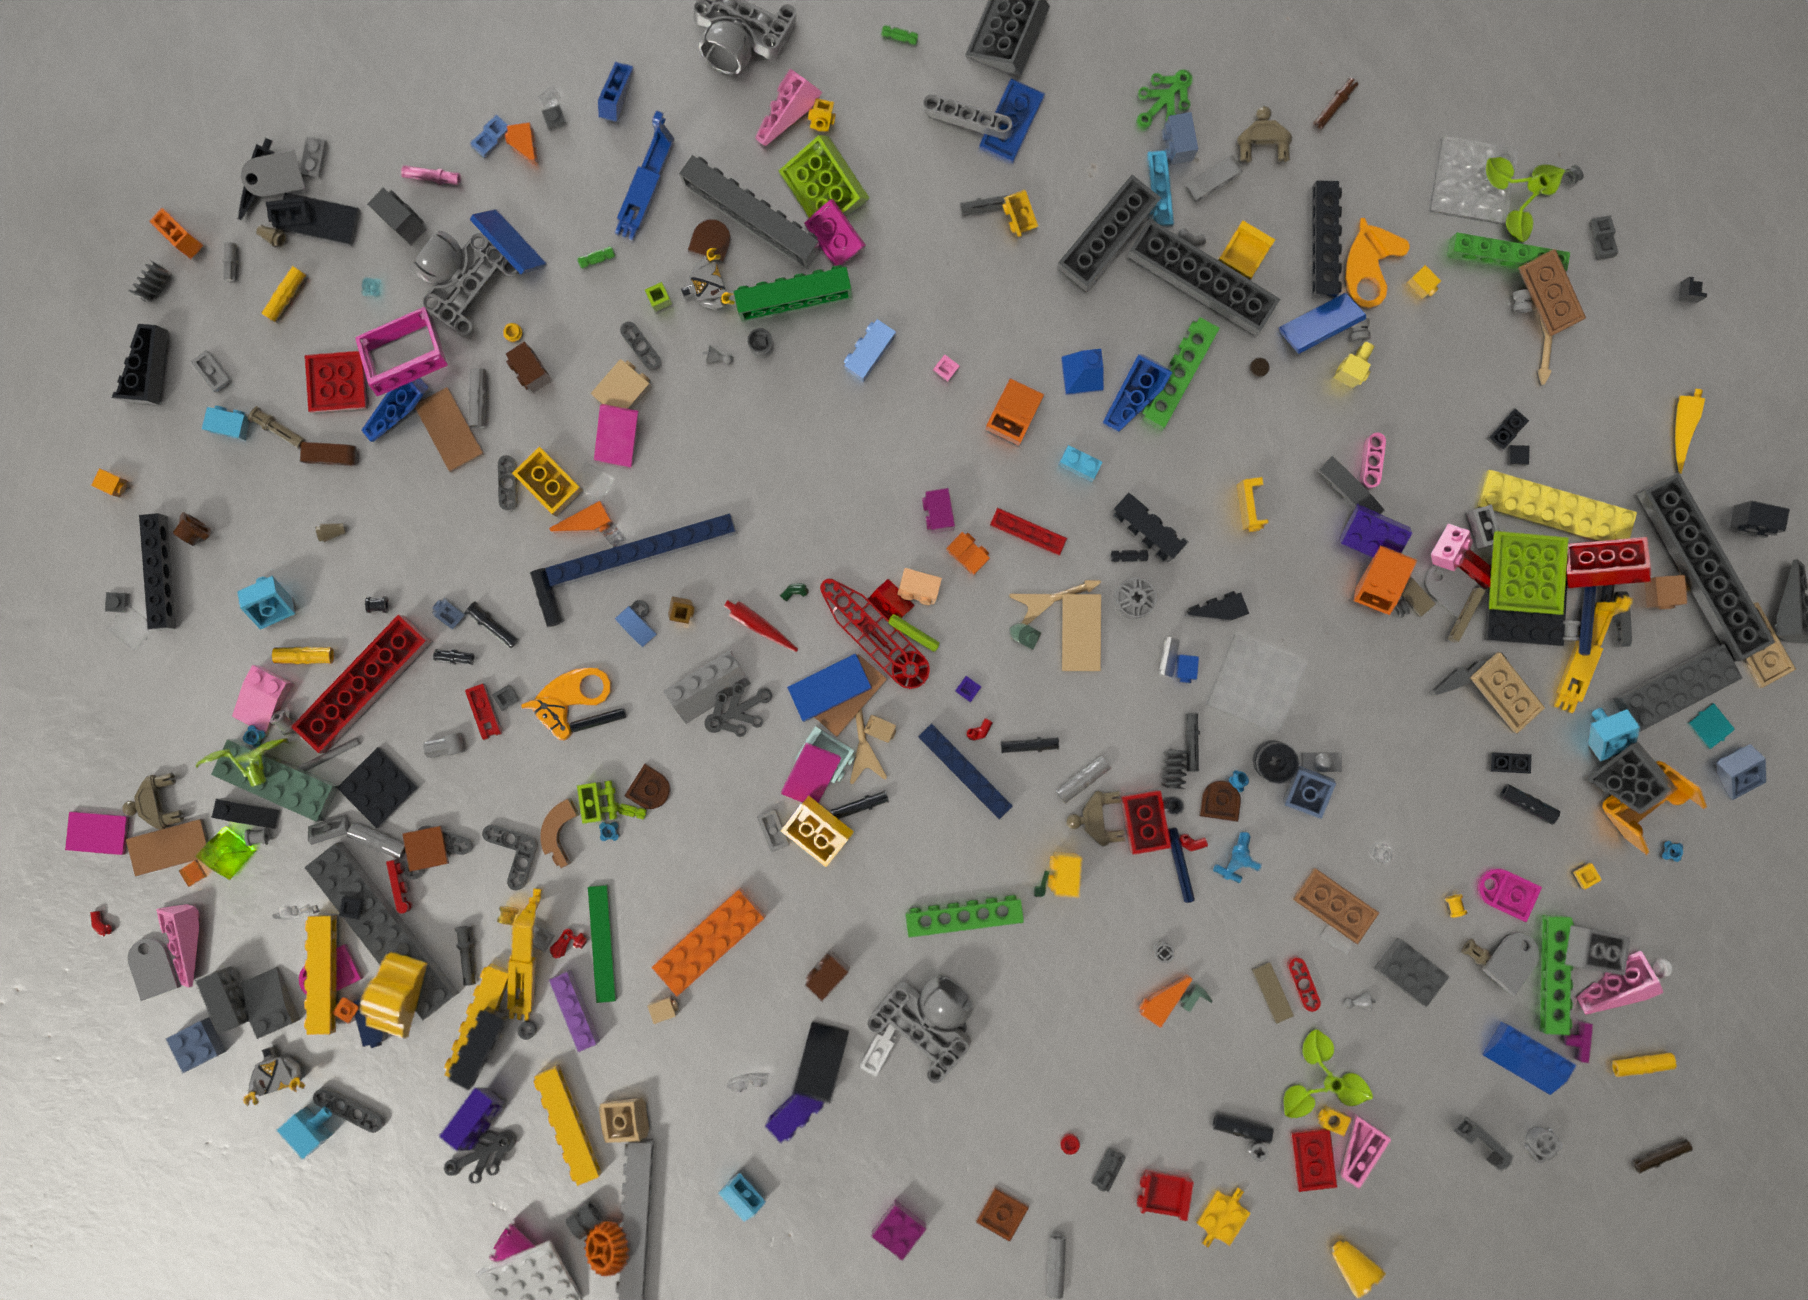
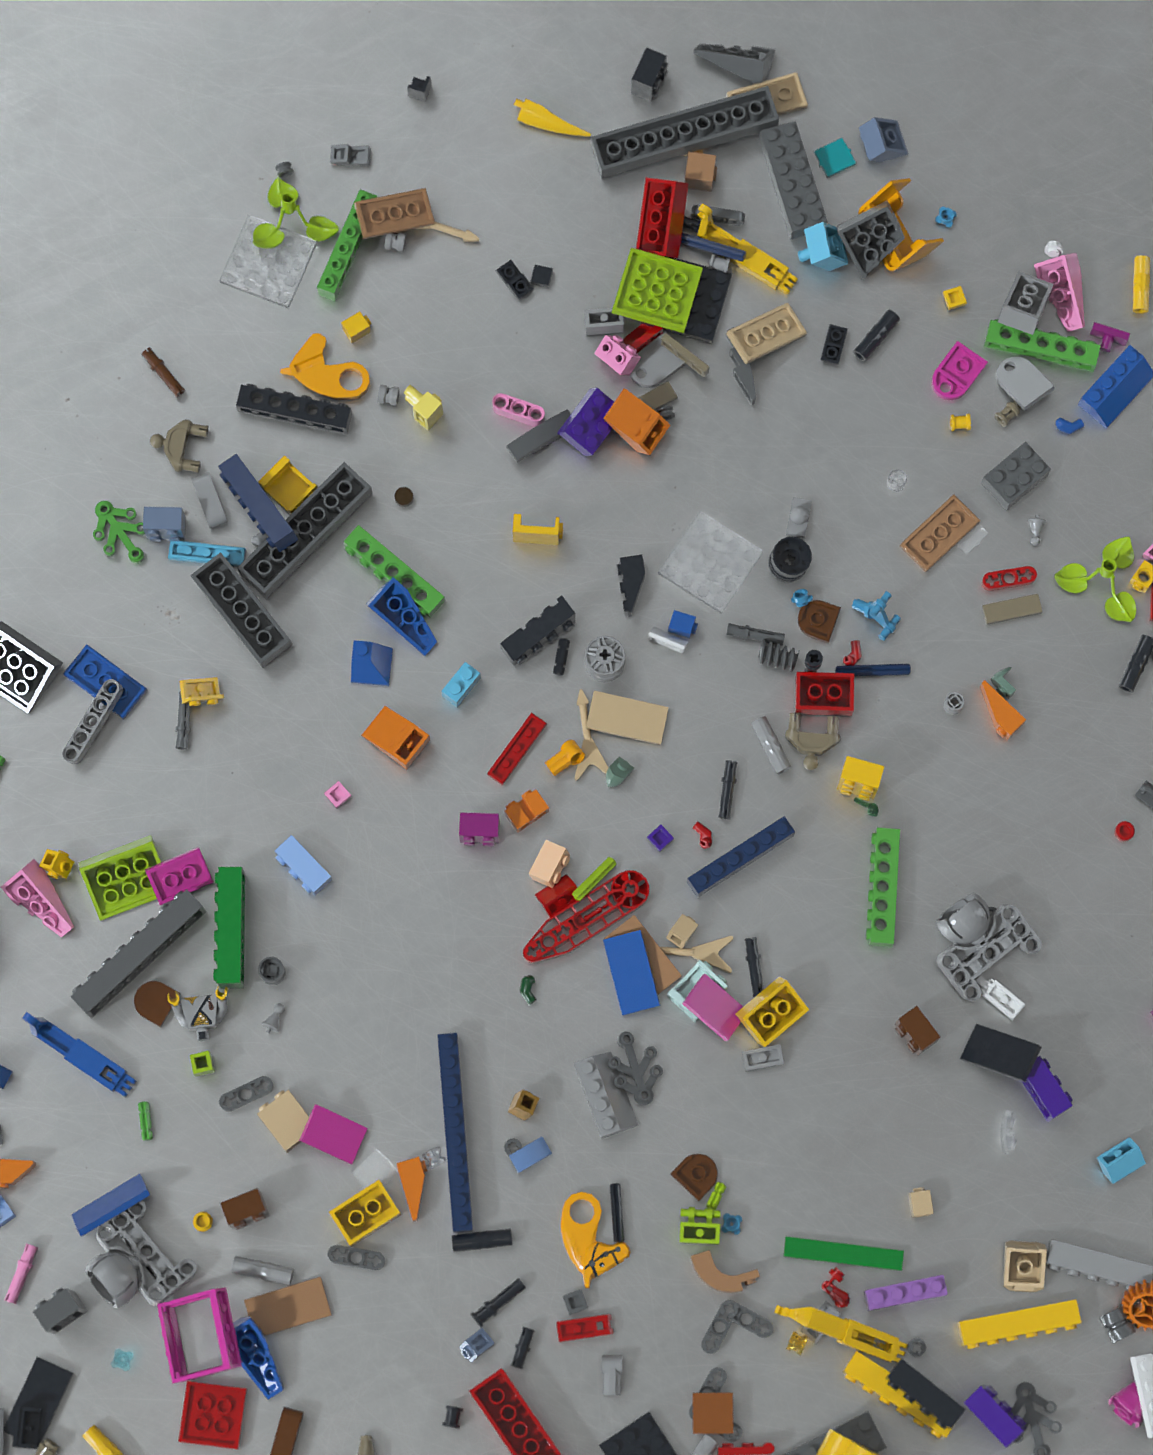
camera: 85 degrees left, 10 degrees down
dark grey pin [454,925,476,986] -> none
orange brick [651,888,766,996] -> none
red piece [724,600,798,652] -> none
tile [1279,293,1366,354] -> none
sand blue brick [1283,766,1336,819] -> none
light yellow plate [1477,470,1637,541] -> none
none -> dark blue brick [218,453,298,552]
none -> light orange piece [545,740,585,776]
none -> blue arm [1055,418,1084,434]

